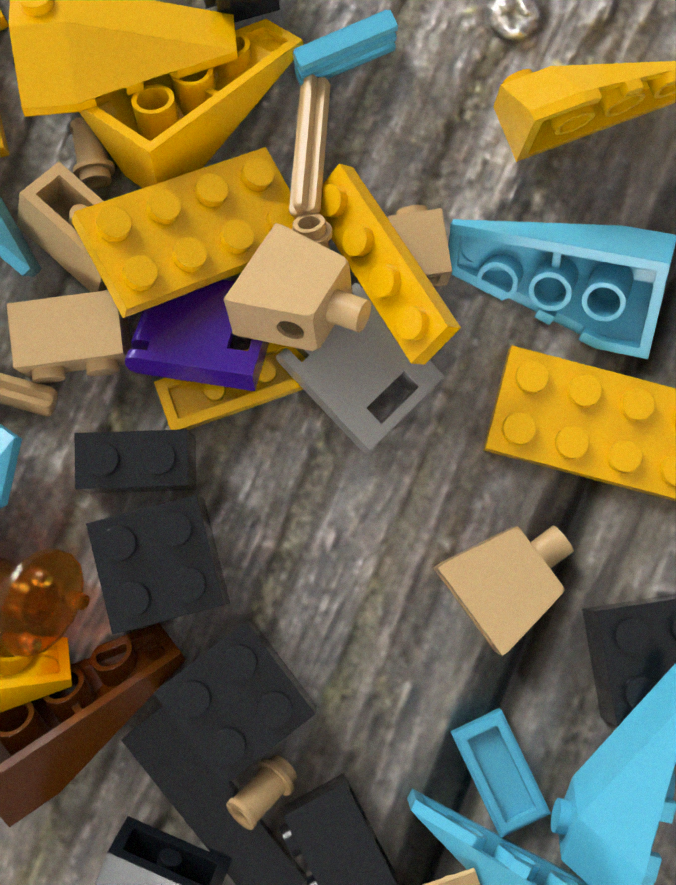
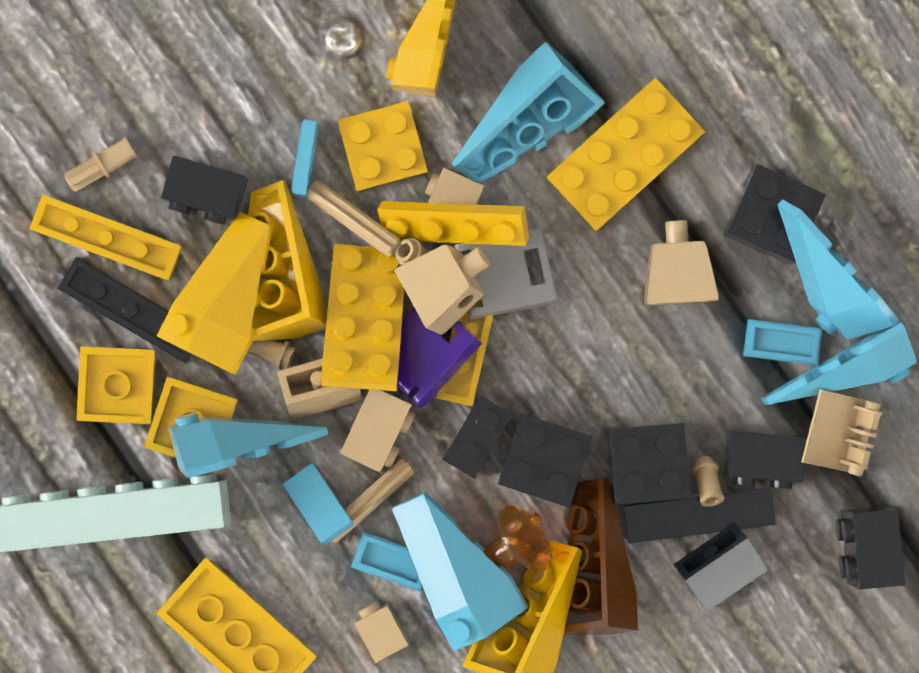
camera: 55 degrees left, 5 degrees up
none -> yellow plate [337,101,428,193]

